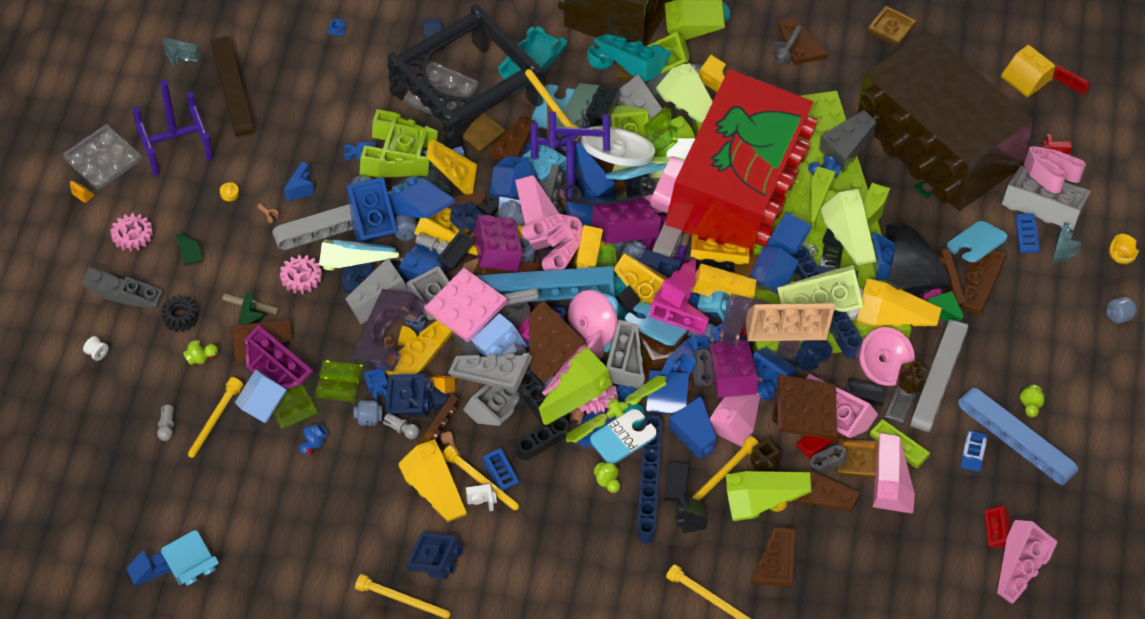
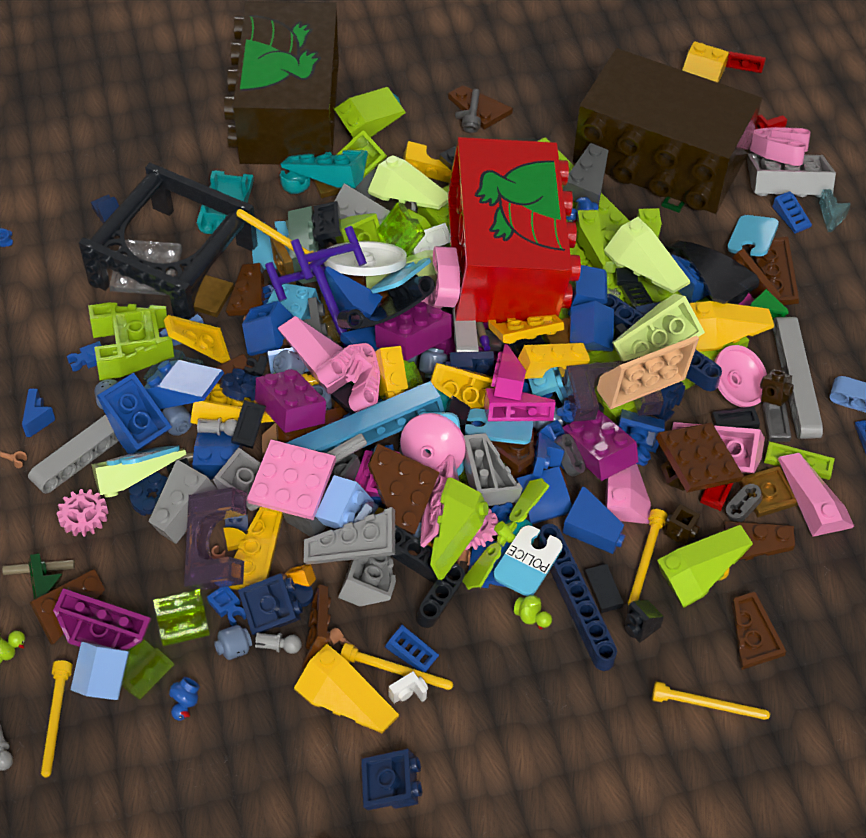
camera: 25 degrees left, 0 degrees up
pearl gold tile [867,6,917,47] -> none

